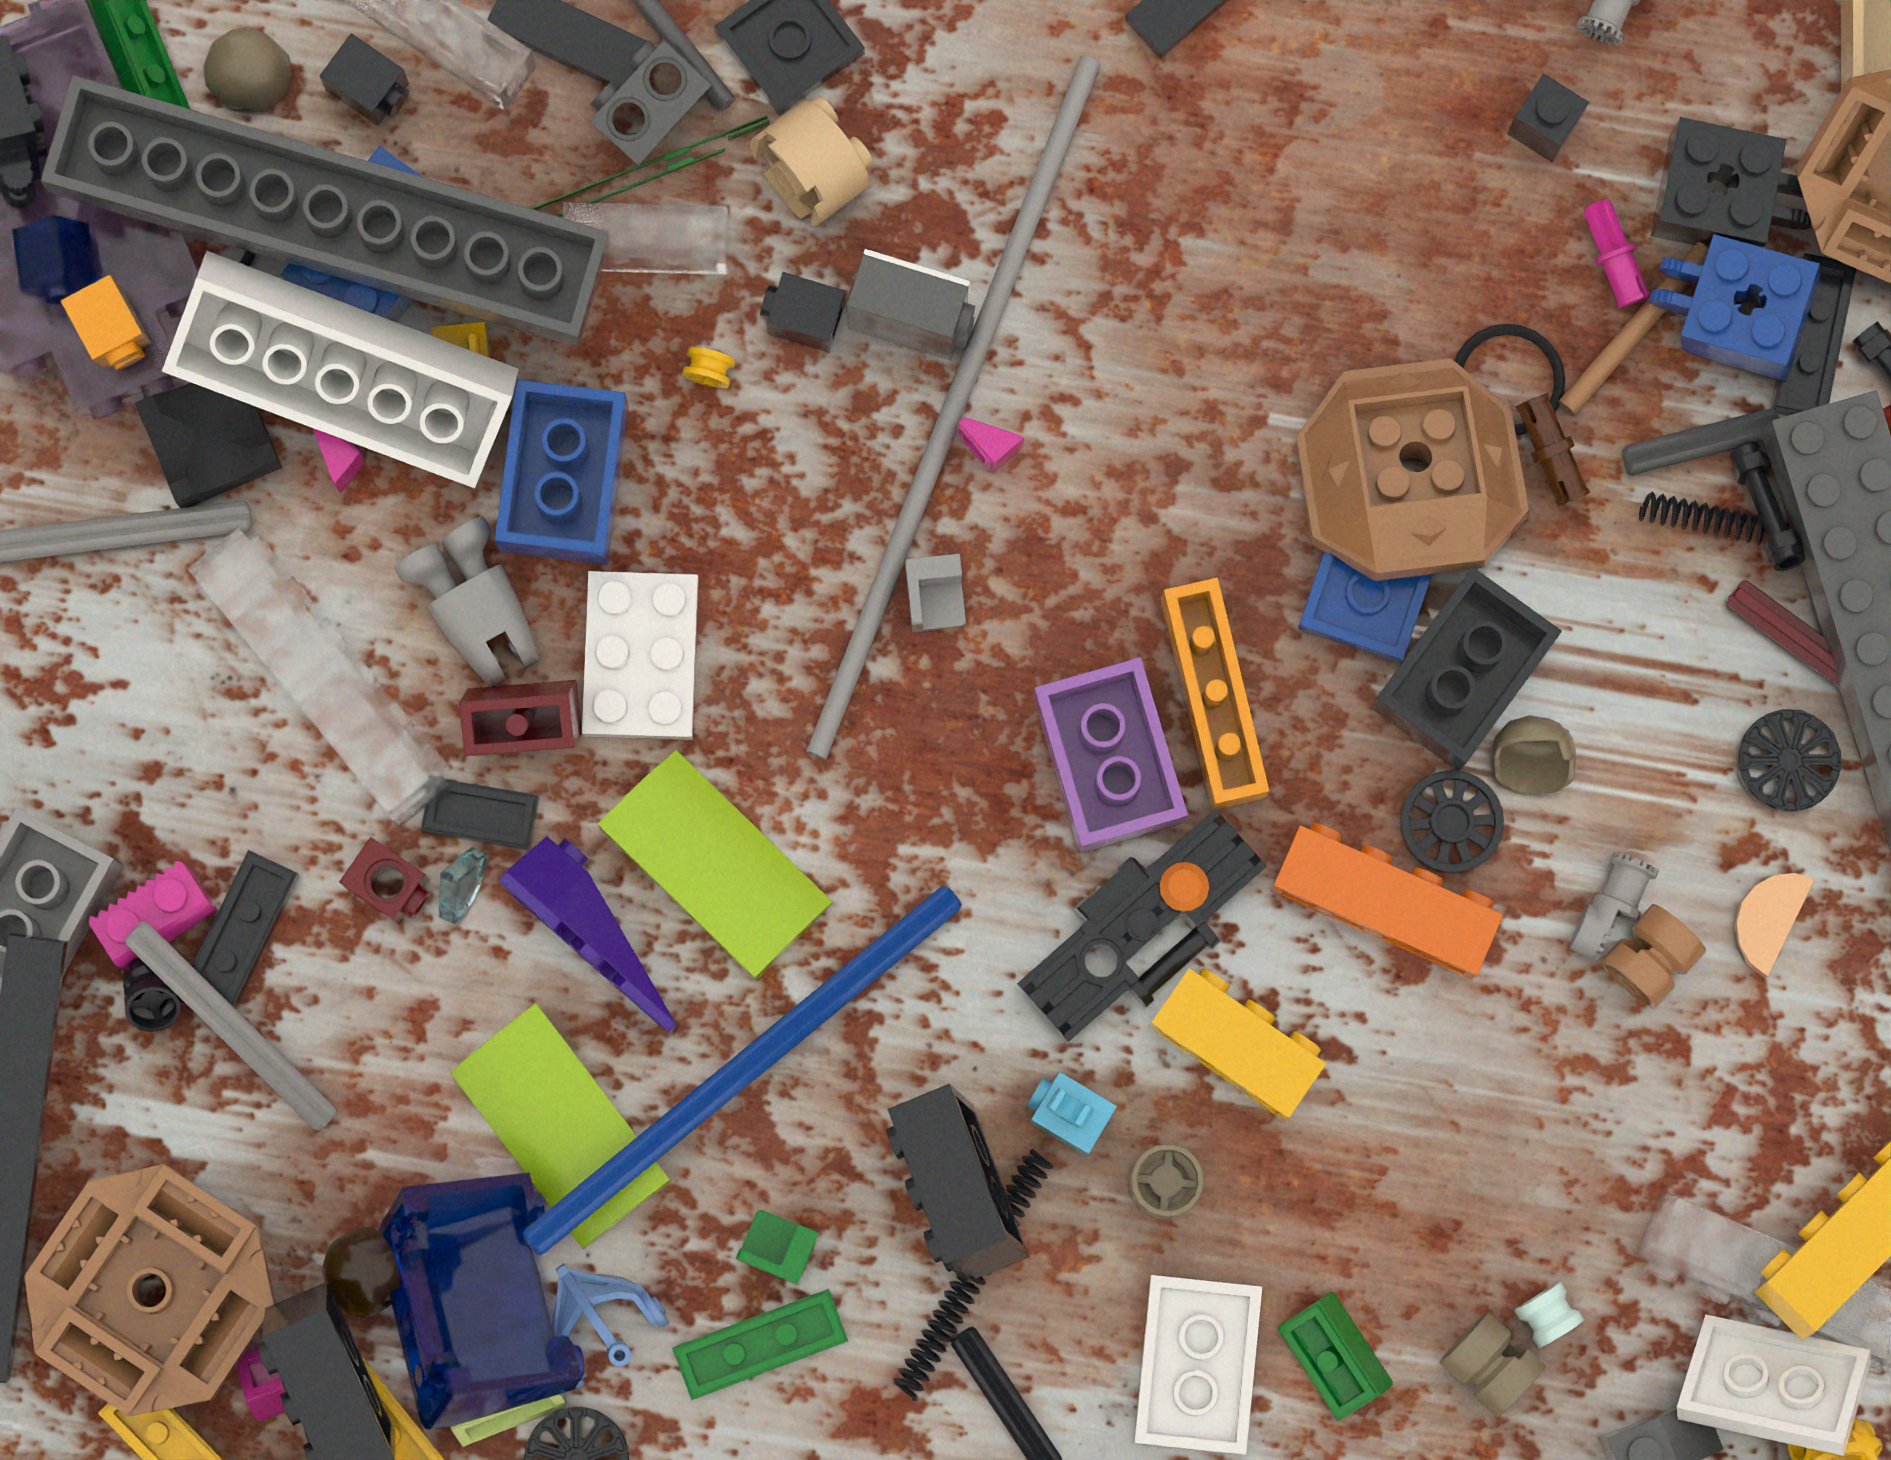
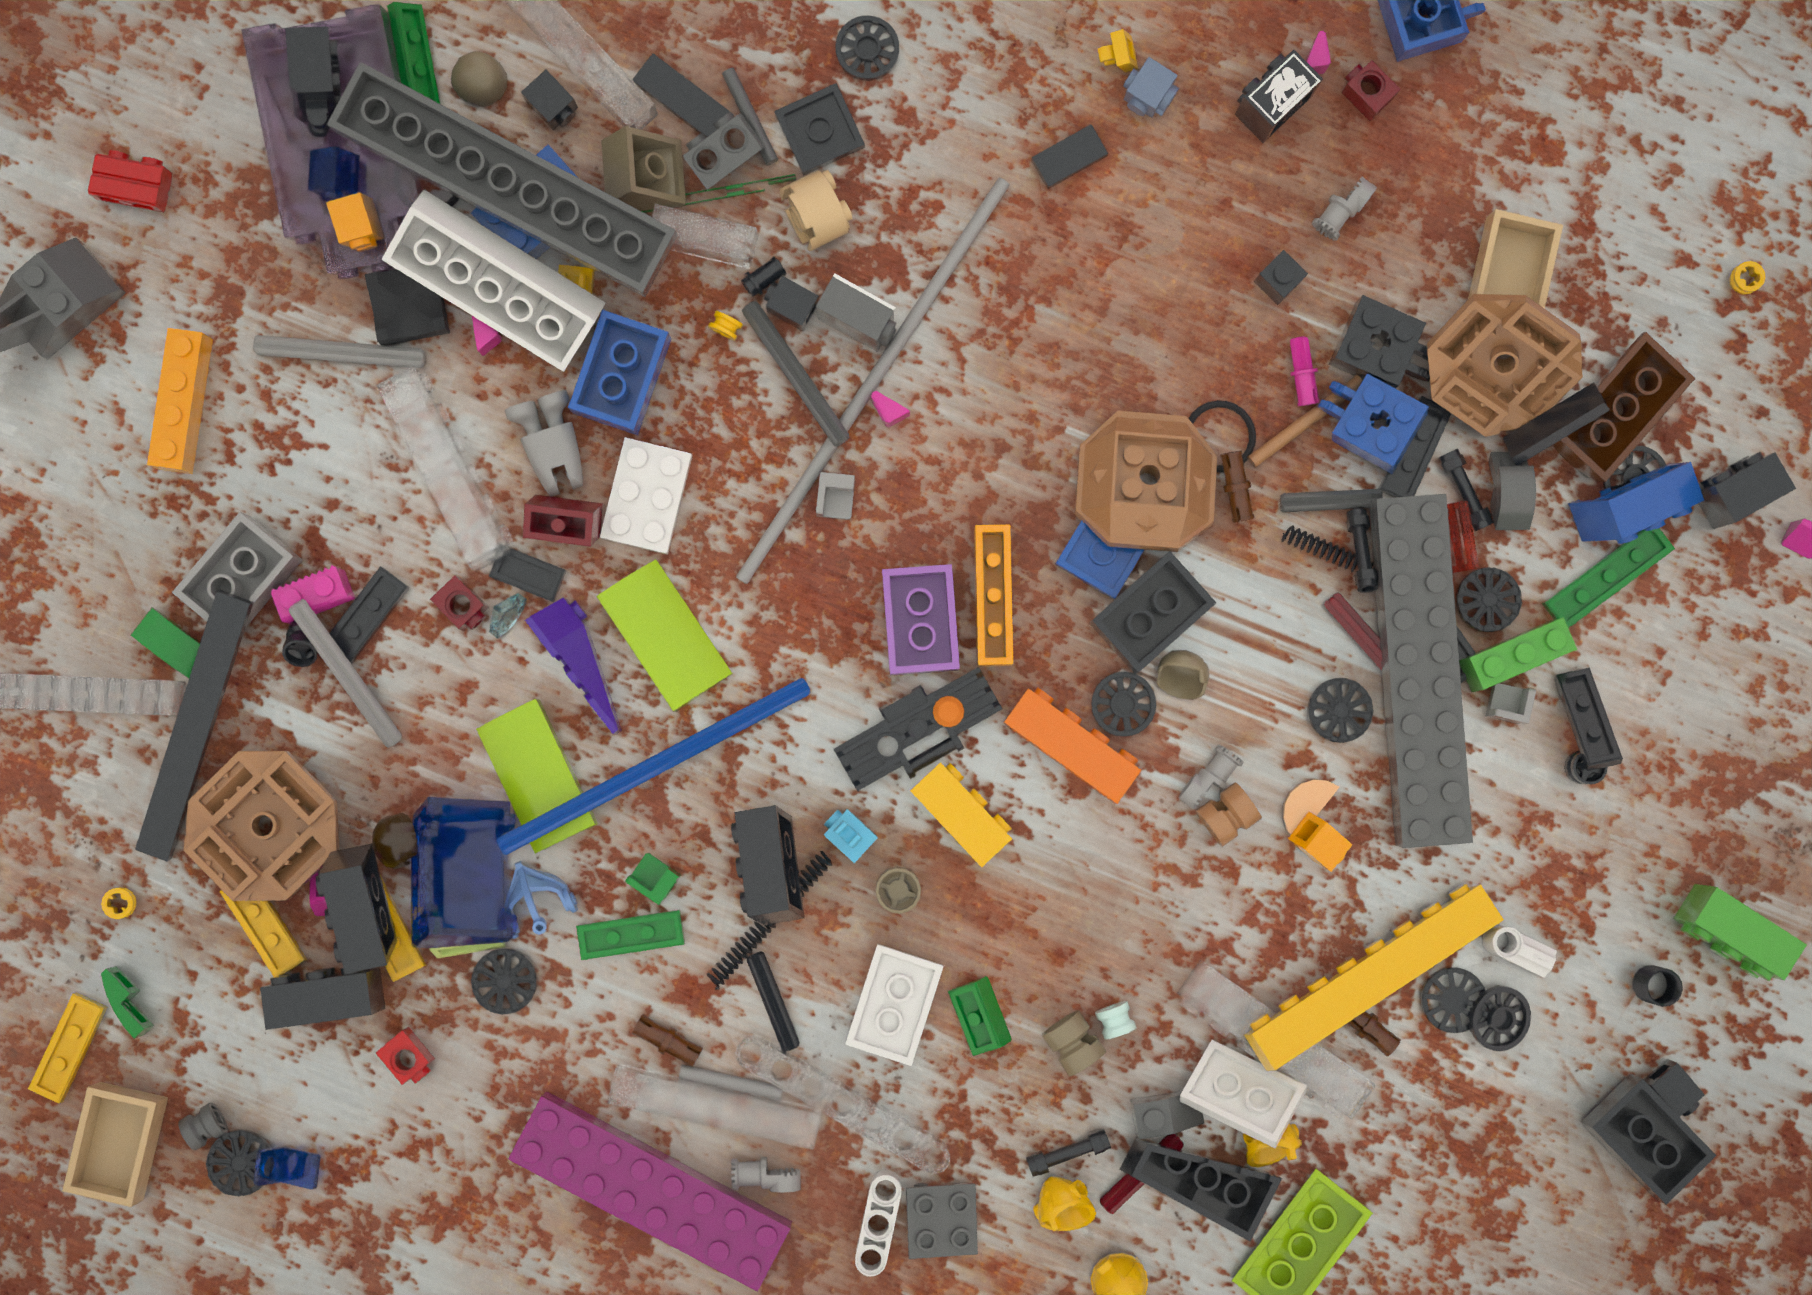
camera: 10 degrees right, 5 degrees up
none -> dark tan slope [601,126,686,211]
none -> black pin [741,256,787,297]
none -> dark grey axle [742,301,849,447]
none -> light orange brick [1288,812,1352,872]

